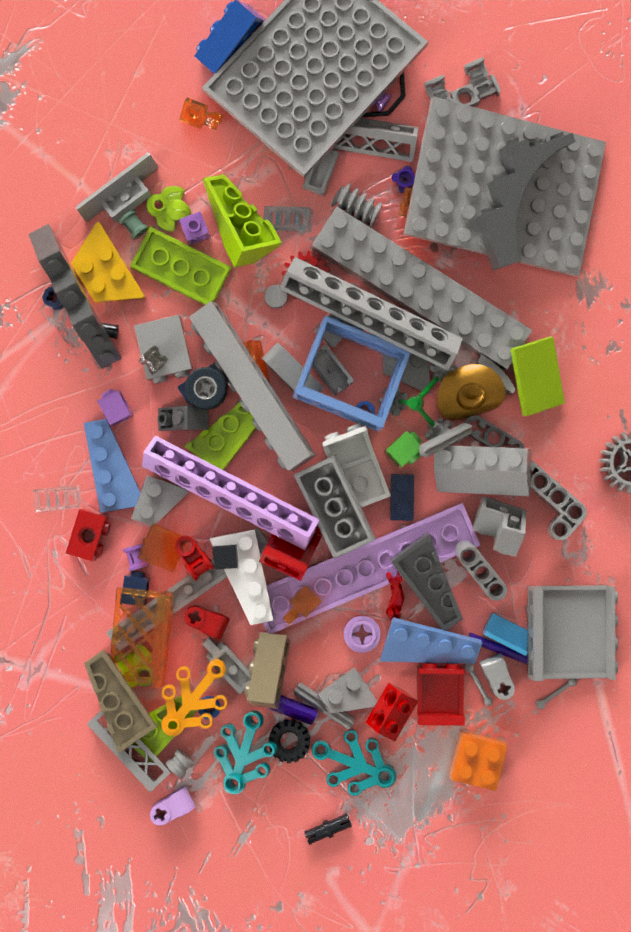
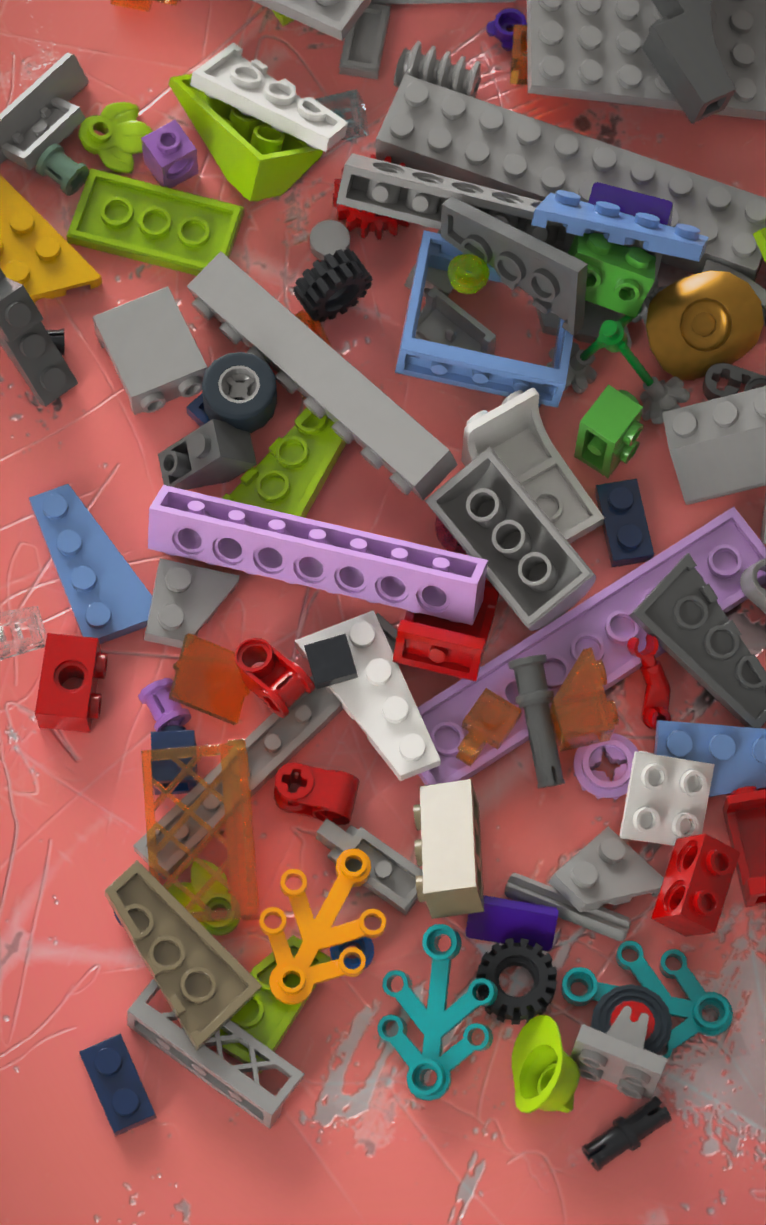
camera: 15 degrees left, 20 degrees down
medium lavender brick [97,389,133,426] -> none
clear smoke wheel [139,345,169,375] -> none
lavender piece [150,786,196,825] -> none
light grey wheel [165,749,195,778] -> none
light grey beam [261,342,324,405] -> none
light grey axle [419,423,473,457] -> none
none -> dark blue plate [79,1034,156,1136]
none -> white wing [190,43,348,152]
none -> black tyre [293,249,373,322]
none -> dark grey wing [441,196,588,336]
none -> clear neon green plate [447,254,489,294]
none -> dark grey pin [508,655,565,789]
none -> lime piece [512,1015,580,1113]
none -> medium blue wing [531,190,709,262]
none -> clear orange slope [550,647,619,752]
none -> bright green brick [567,233,656,318]
none -> light grey plate [570,984,672,1099]
none -> dark purple slope [588,182,673,226]
none -> white hinge [619,751,715,846]

